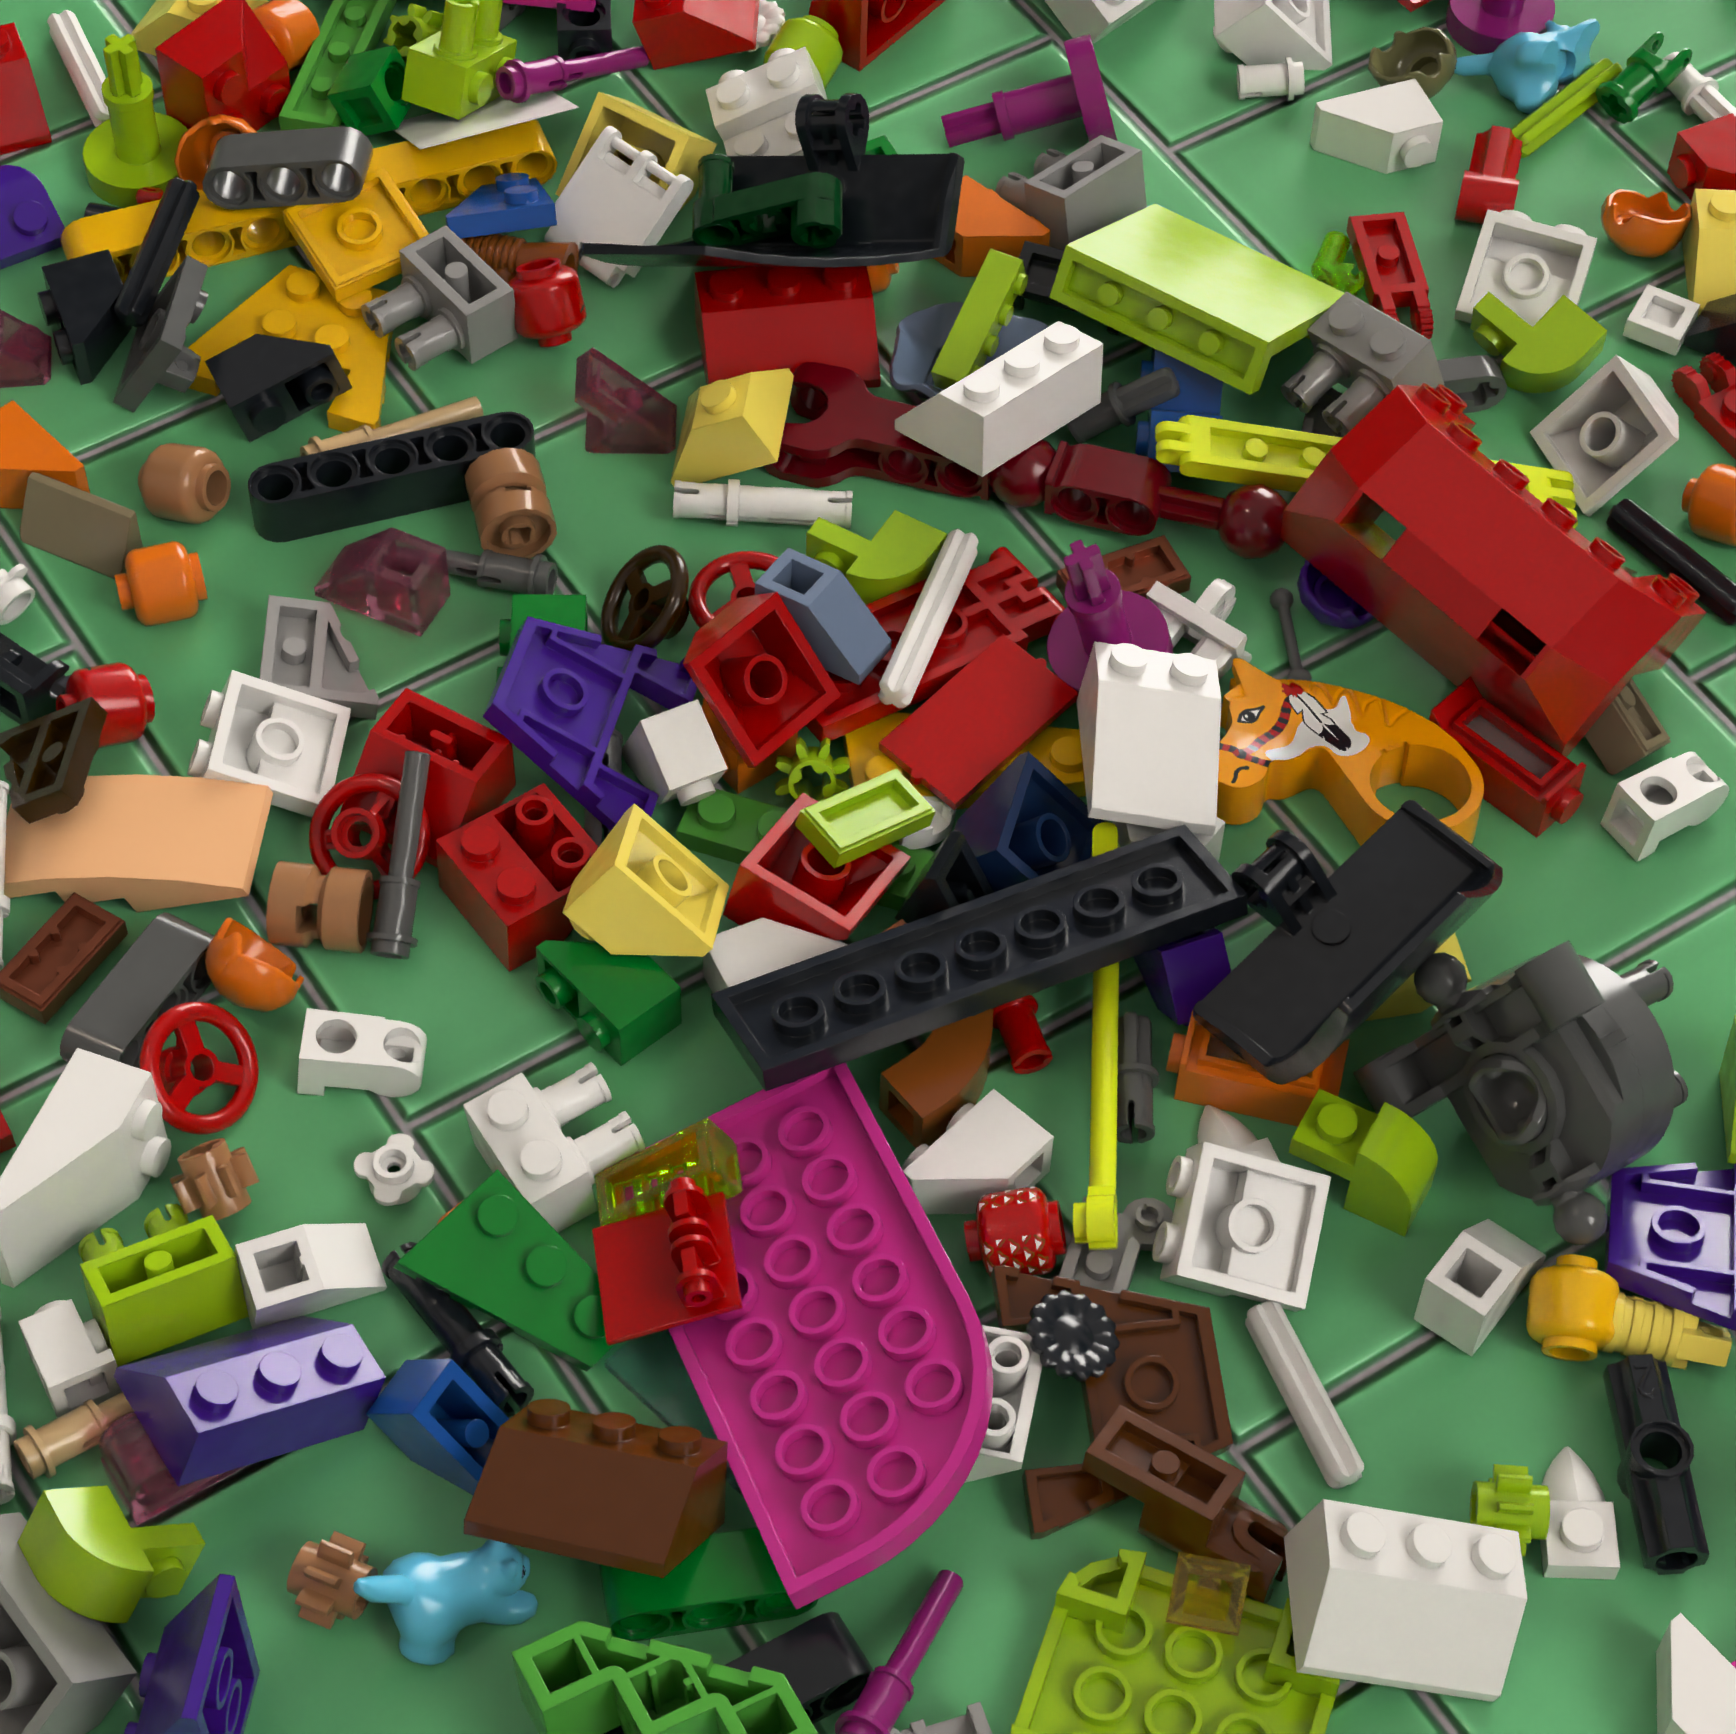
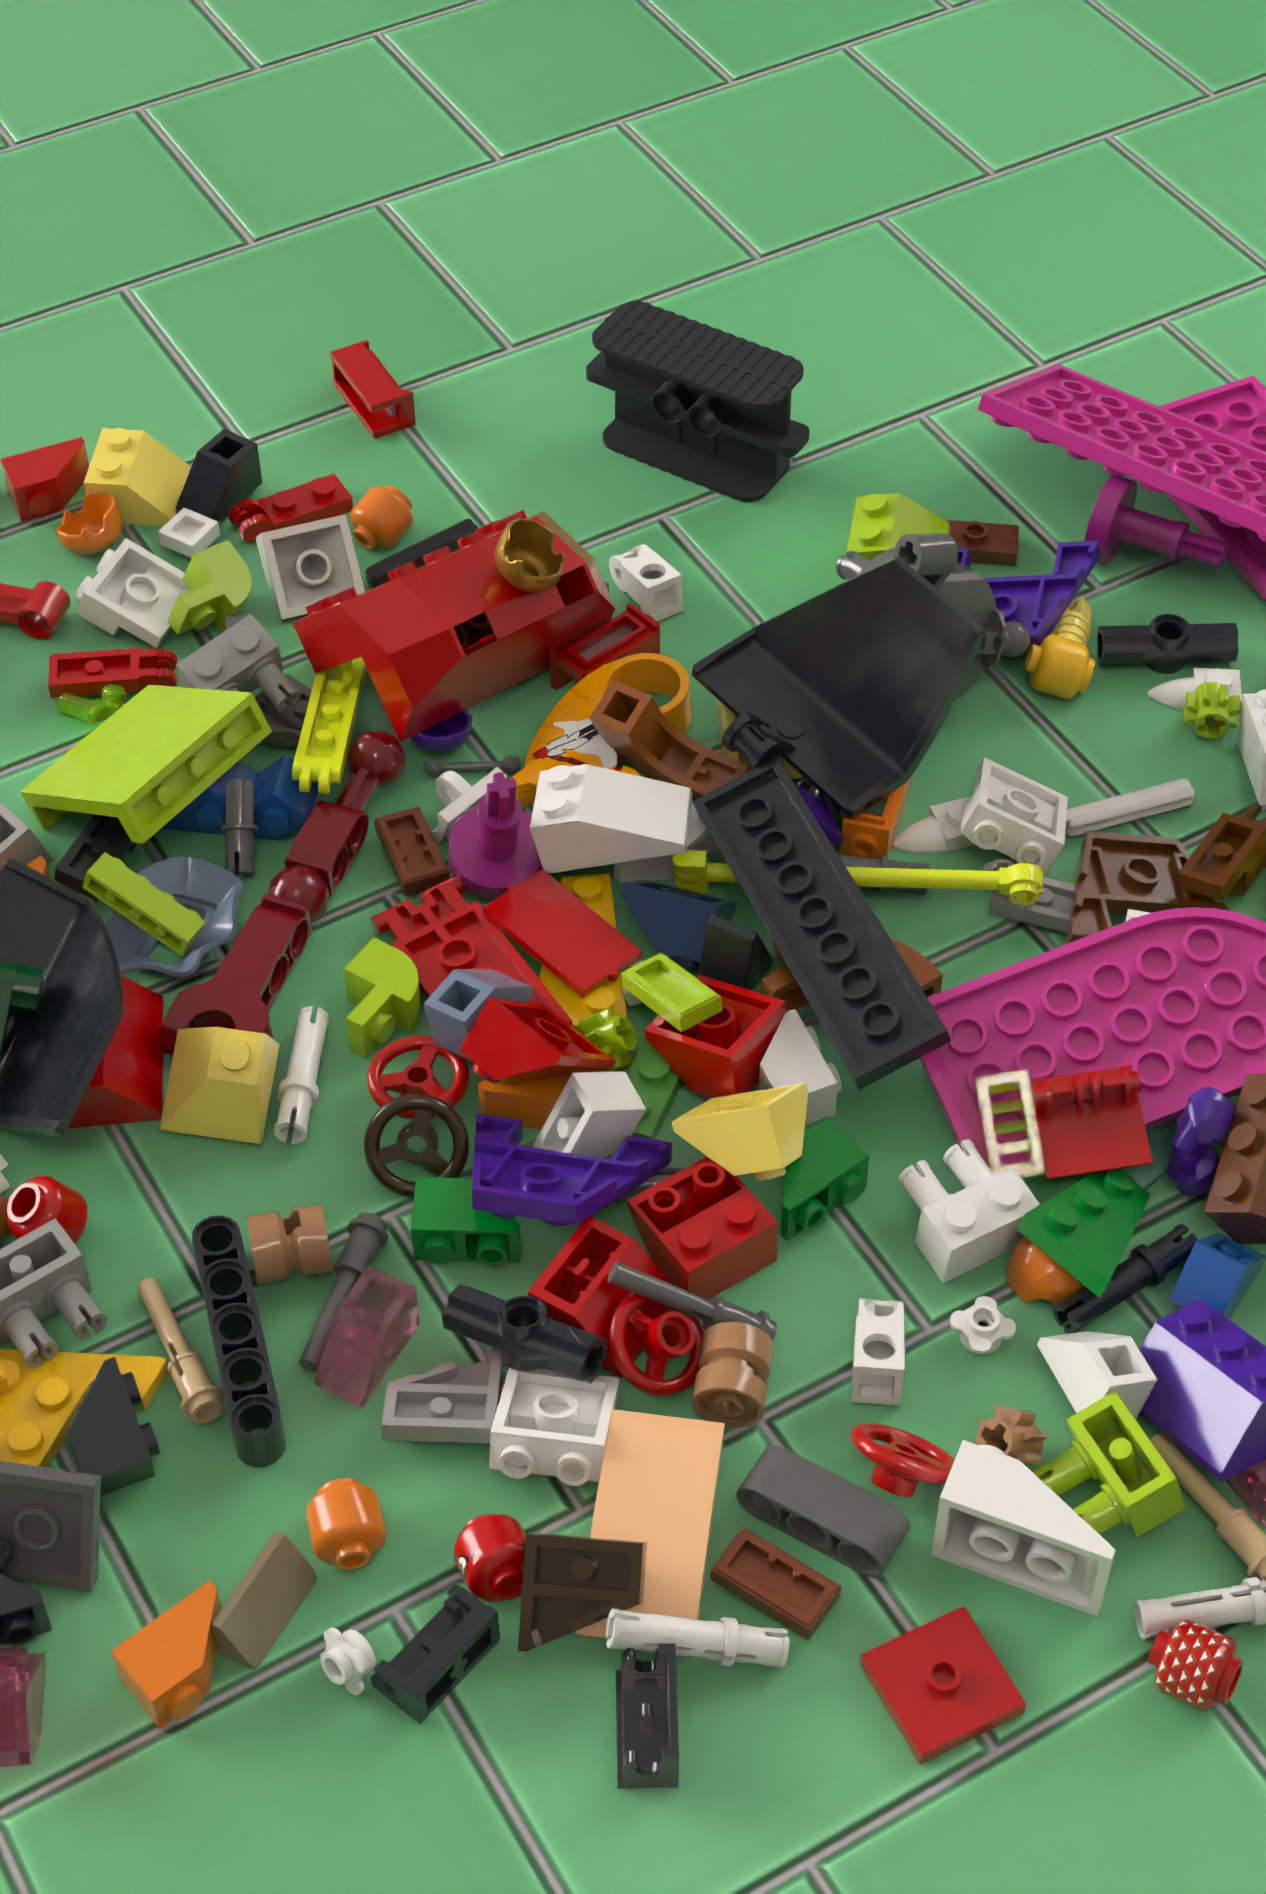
camera: 85 degrees left, 5 degrees down
white brick [18,1299,122,1418] -> none
medium nougat head [138,443,231,524] -> none
orange hair [205,917,304,1012] -> none
clear pink slope [575,347,677,454] -> none
white axle [878,529,979,709] -> none
white slope [895,321,1104,477] -> none
white slope [902,1089,1054,1214] -> none
red head [964,1187,1067,1277] -> none
black piece [1026,1289,1120,1382] -> none
lime brick [1288,1088,1438,1237] -> none
white slope [1414,1219,1546,1357] -> none
none -> black piece [442,1284,608,1384]
none -> pearl gold hair [494,518,565,592]
none -> dark orange arch [590,680,750,801]
none -> dark purple arm [1167,1087,1233,1196]

